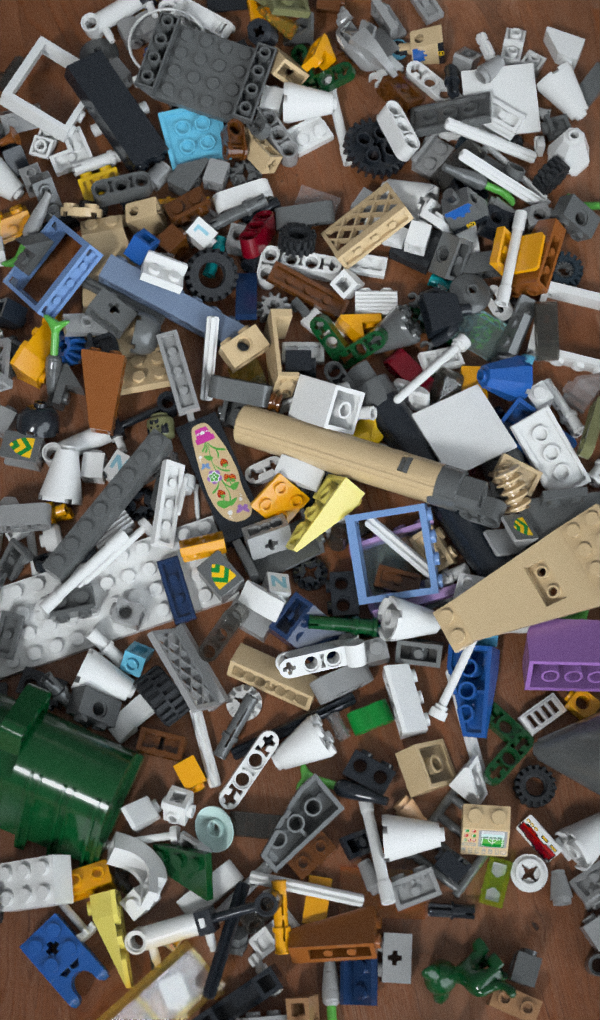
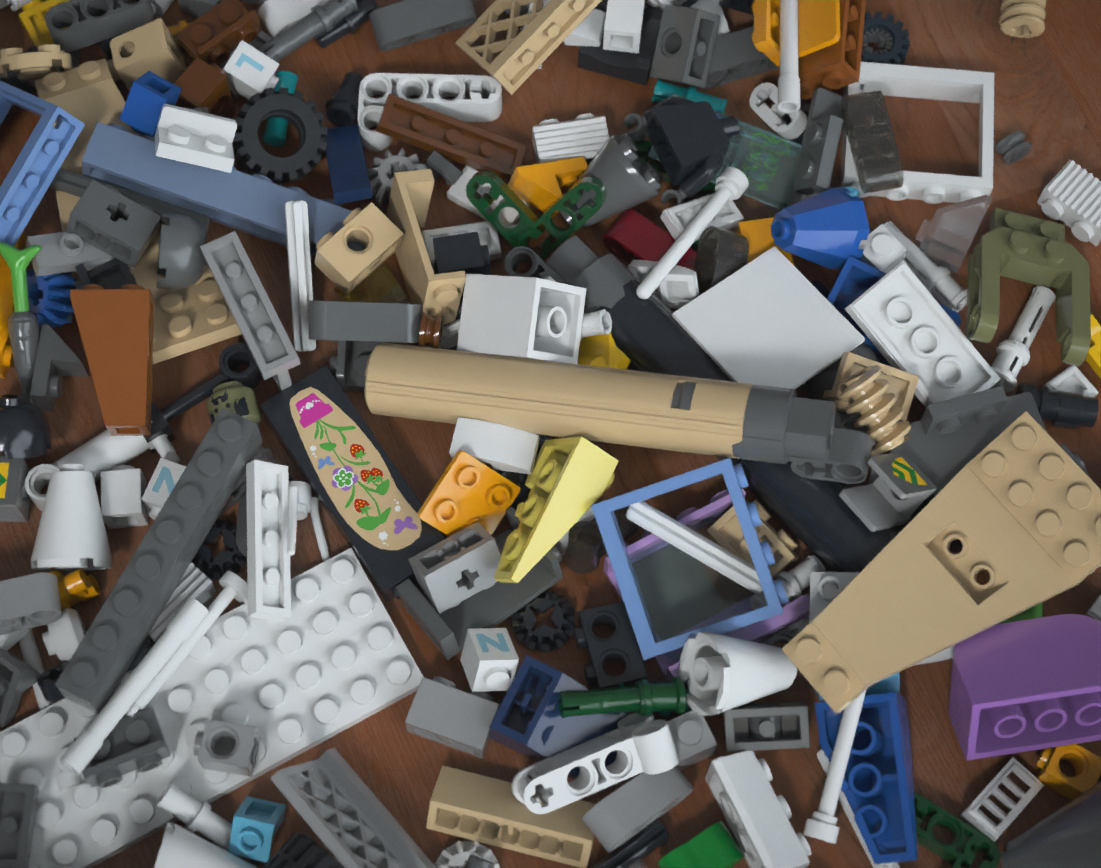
camera: 15 degrees left, 5 degrees down
dark blue tile [157,555,197,625] -> none
light orange bracket [179,531,227,562] -> none
piece [197,550,245,604] -> none
clear smoke beam [199,603,249,662] -> none
light grey brick [225,222,247,257] -> none
white slope [238,580,286,622] -> none
dark red beam [239,210,277,259] -> none
white beam [245,456,280,487] -> none
black tyre [278,222,317,258] -> none
white brick [330,269,365,299] -> none
white plate [343,254,388,279] -> none
reddish brown plate [374,564,422,598] -> none
dark grey dish [449,274,490,314] -> none

